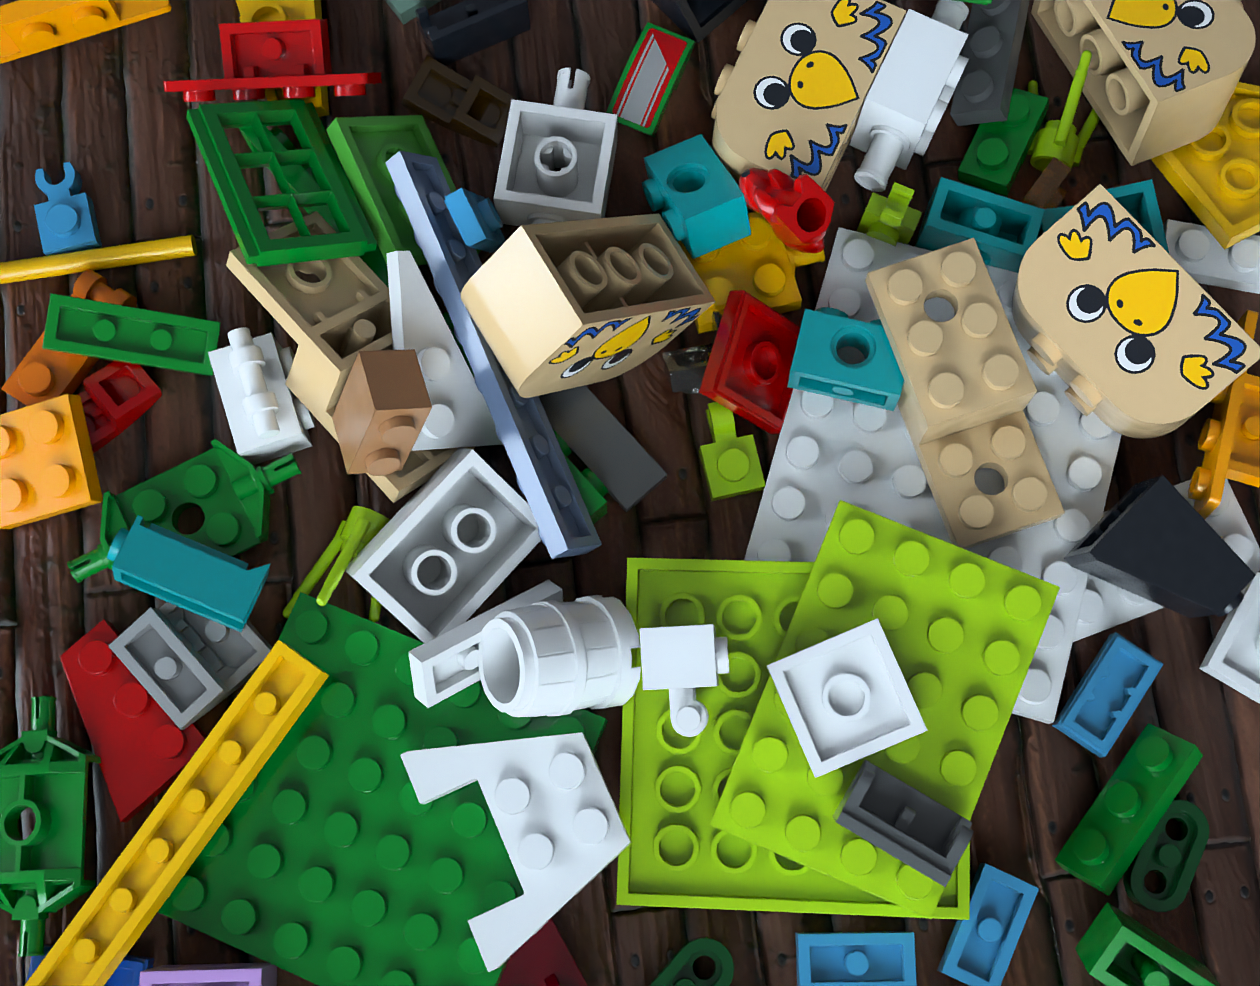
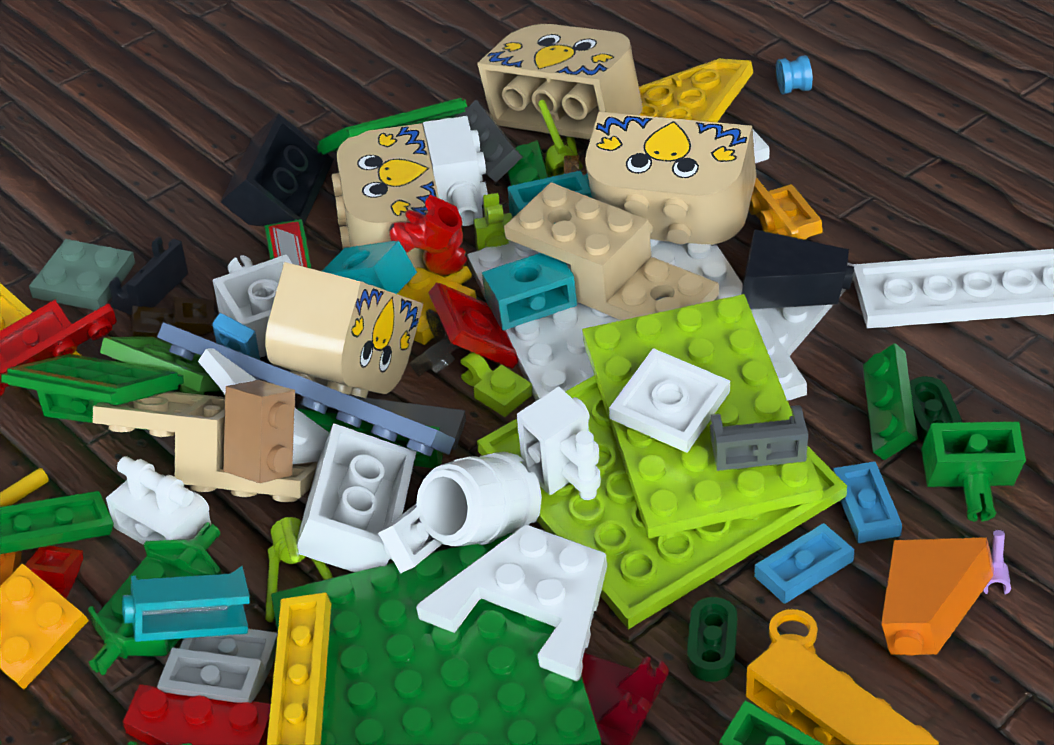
camera: 30 degrees left, 35 degrees down
dark azure plate [1052,632,1163,758] -> none

